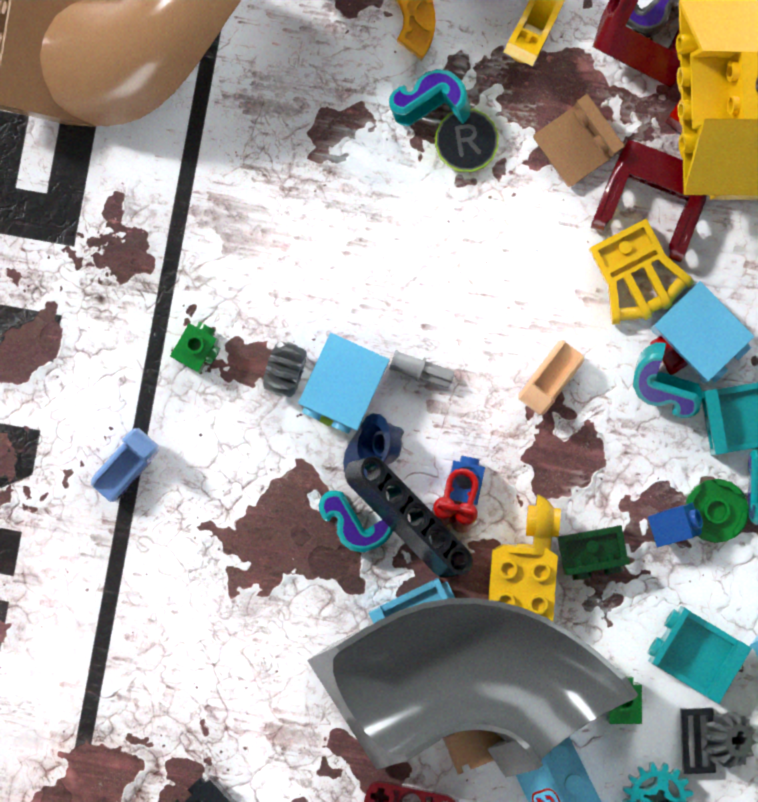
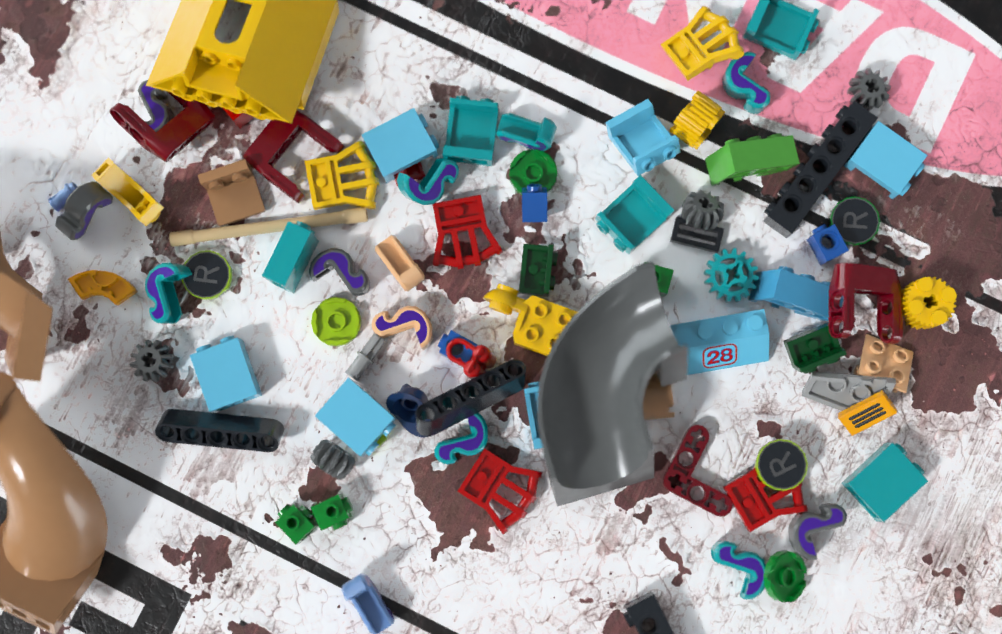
camera: 75 degrees left, 5 degrees down
none -> dark grey gear [130,340,174,382]
none -> black beam [155,409,284,452]
none -> tan piece [169,207,368,247]
none -> medium azure brick [190,336,262,413]
none -> teal brick [262,221,319,294]
none -> dark grey animal [309,248,370,296]
none -> green brick [310,494,353,531]
none -> lime tile [311,297,362,347]
none -> light nougat animal [372,306,433,350]
none -> red plate [432,195,503,270]
none -> red plate [457,448,543,535]

